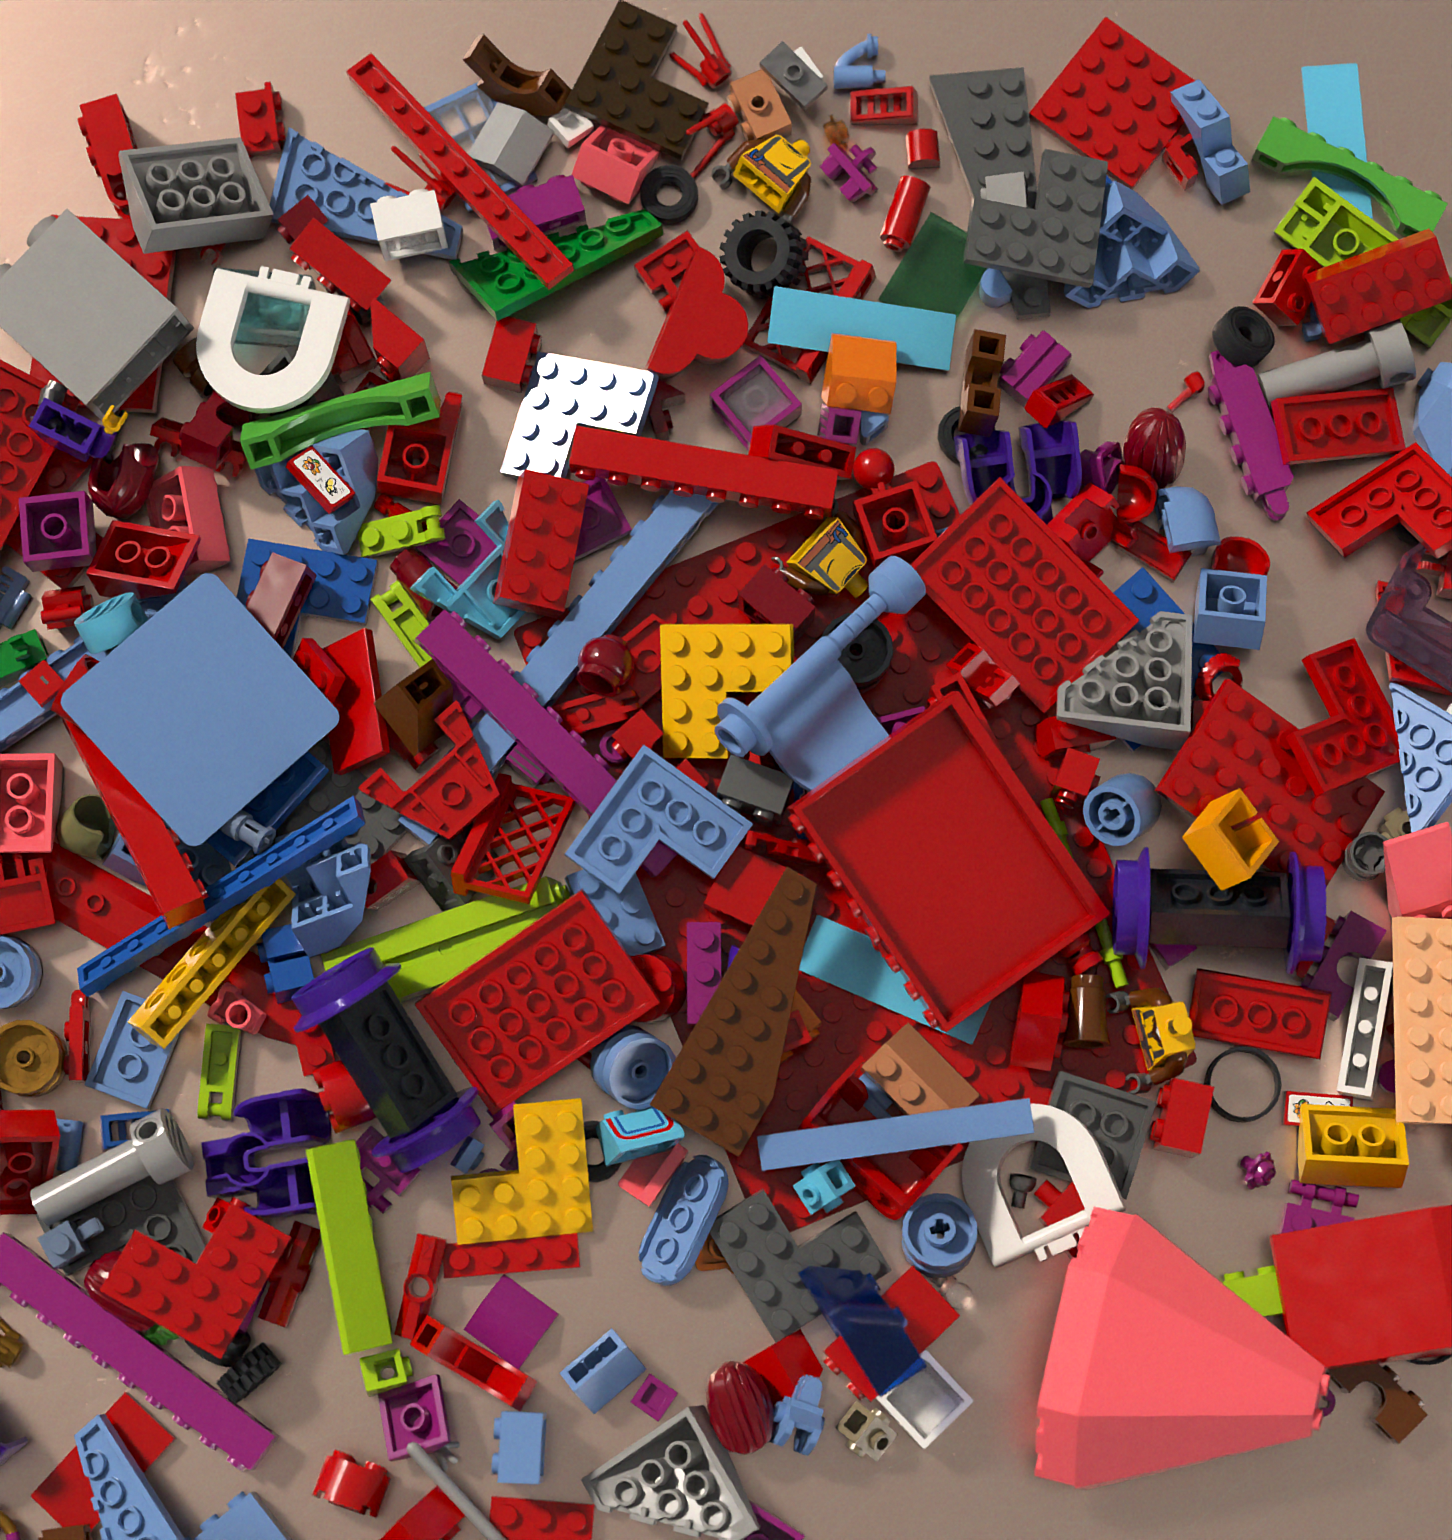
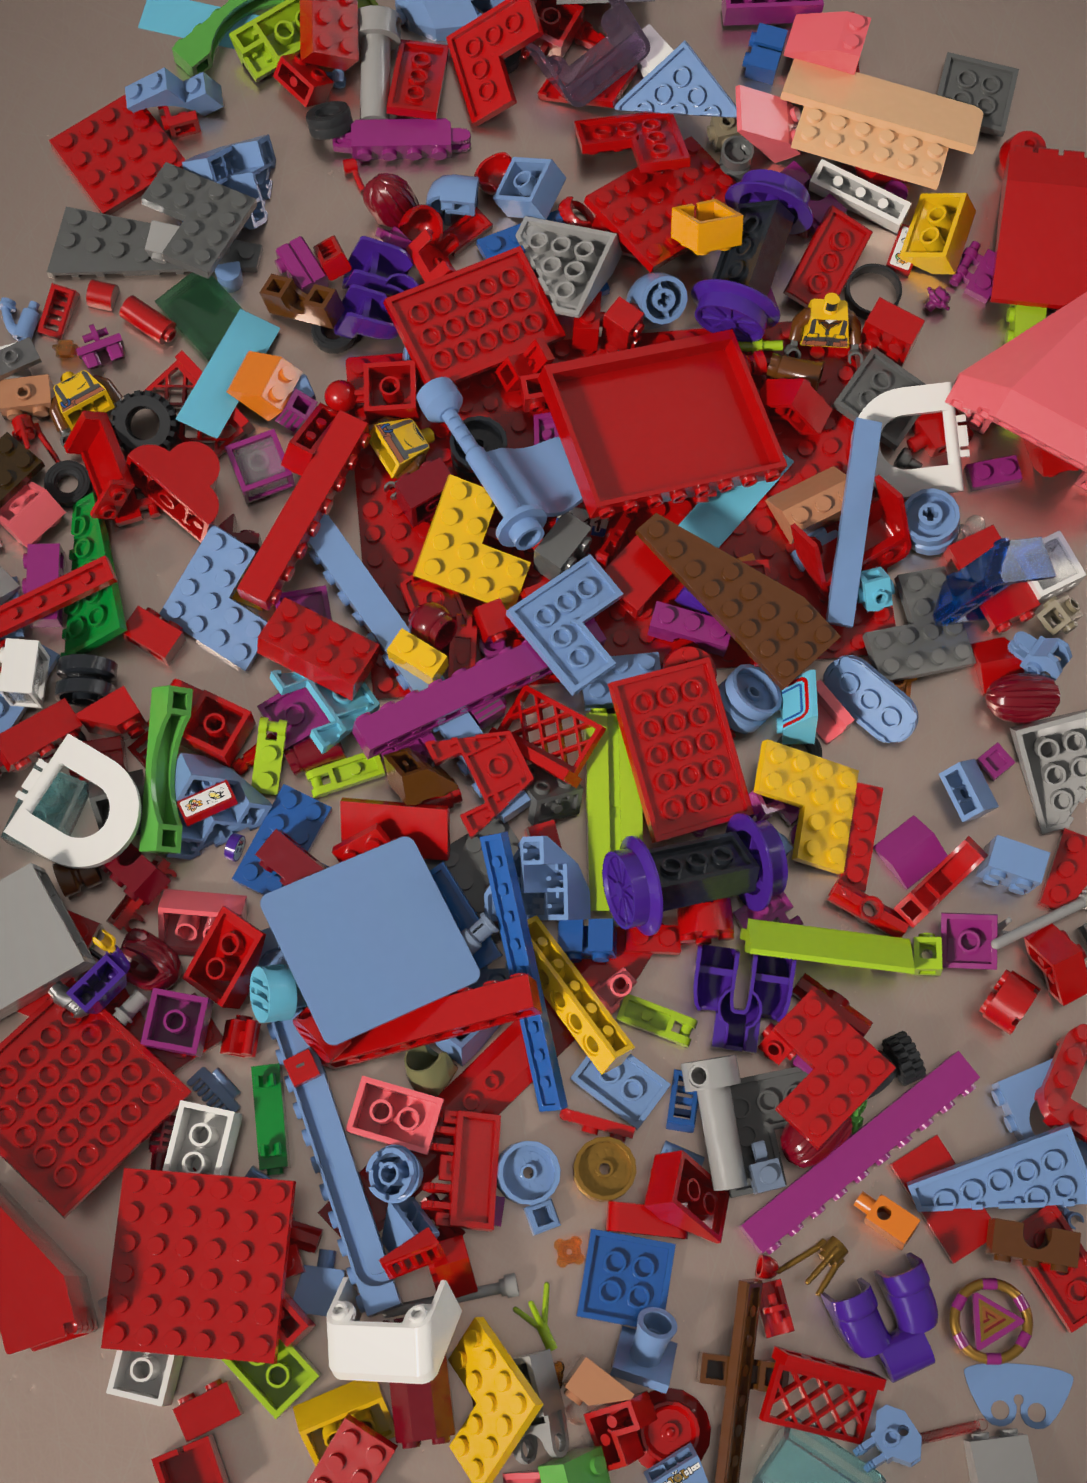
camera: 80 degrees left, 5 degrees down
none -> black wheel [55,654,118,707]
none -> red panel [64,411,135,519]
none -> light grey pin [113,990,149,1026]
none -> dark purple tile [224,833,245,862]
none -> yellow brick [387,628,449,684]
none -> orange torso [854,1191,921,1251]
none -> magenta plate [964,455,1023,492]

